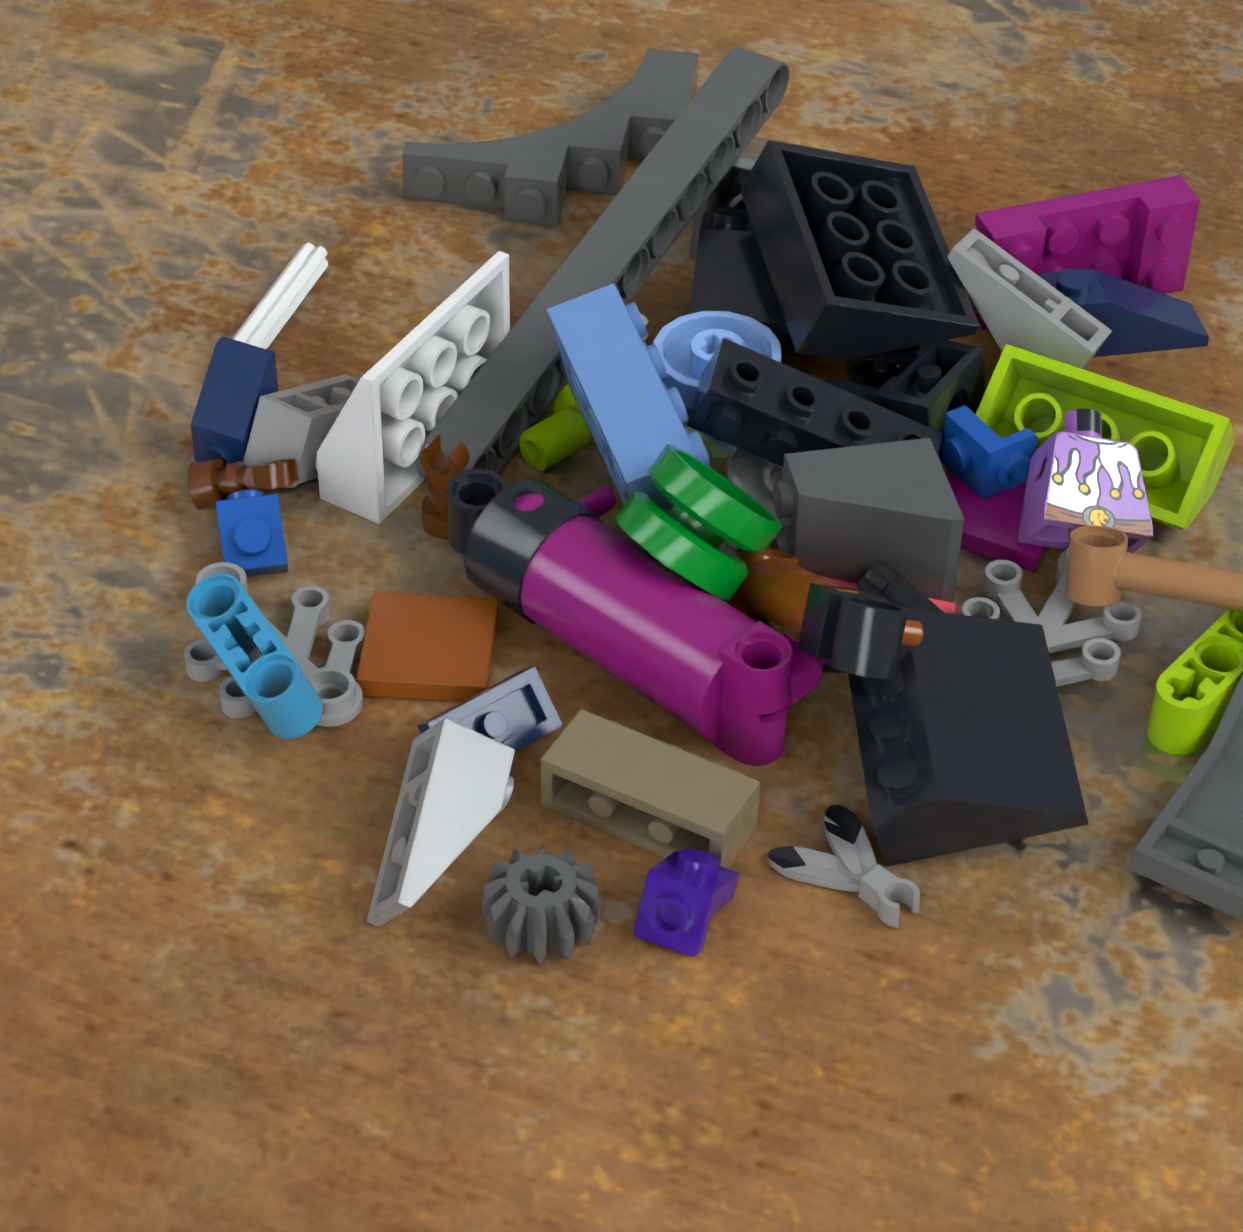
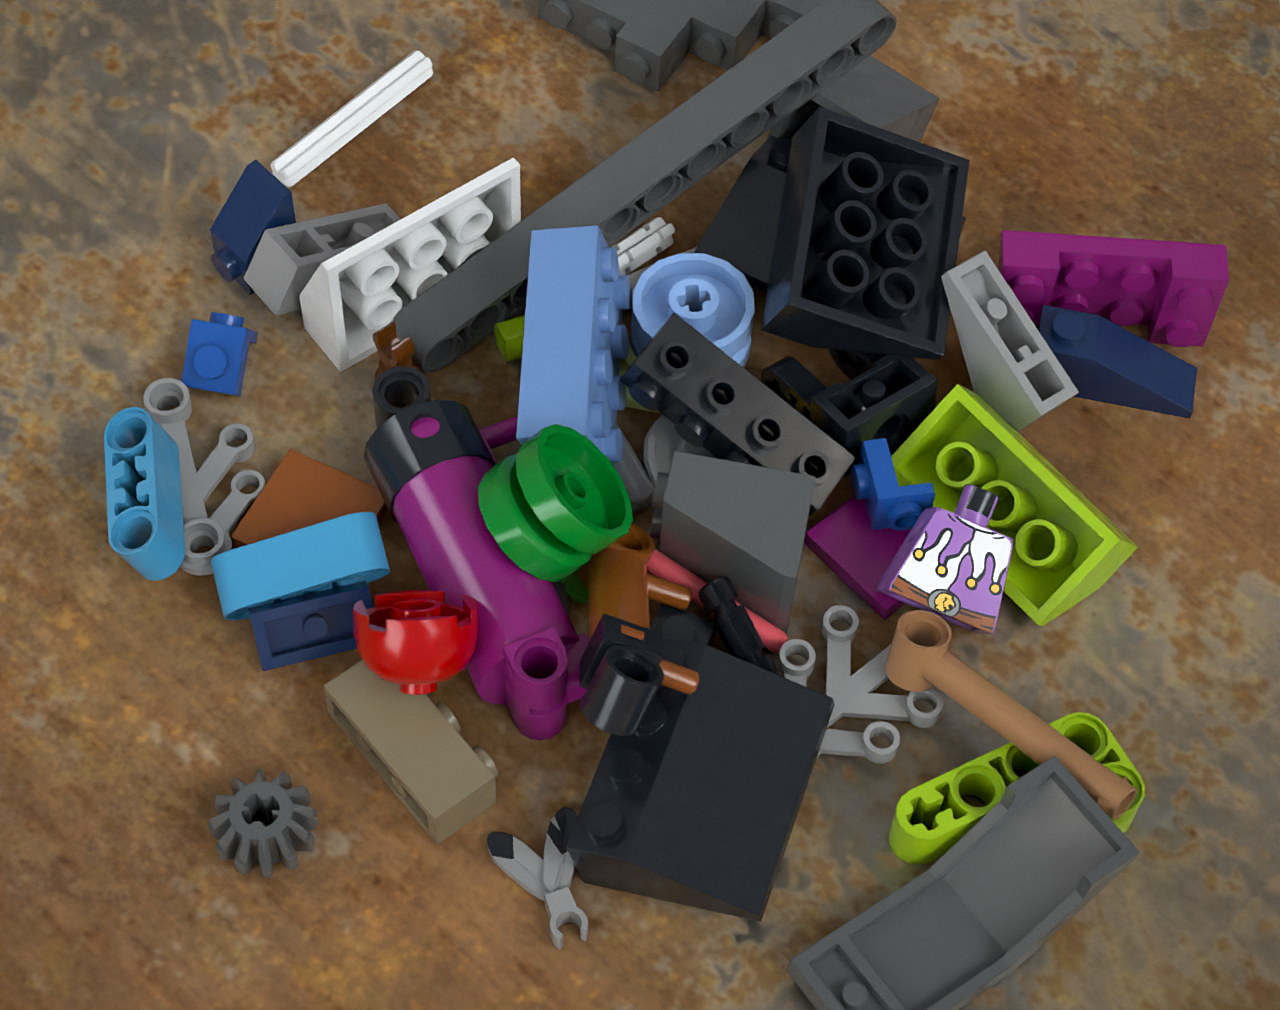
camera: 20 degrees right, 15 degrees up
reddish brown piece [188,458,300,510] -> none
slope [366,718,515,927] -> none
dark purple bracket [634,849,740,957] -> none
none -> dark azure beam [210,512,390,621]
none -> red cylinder [353,590,479,695]

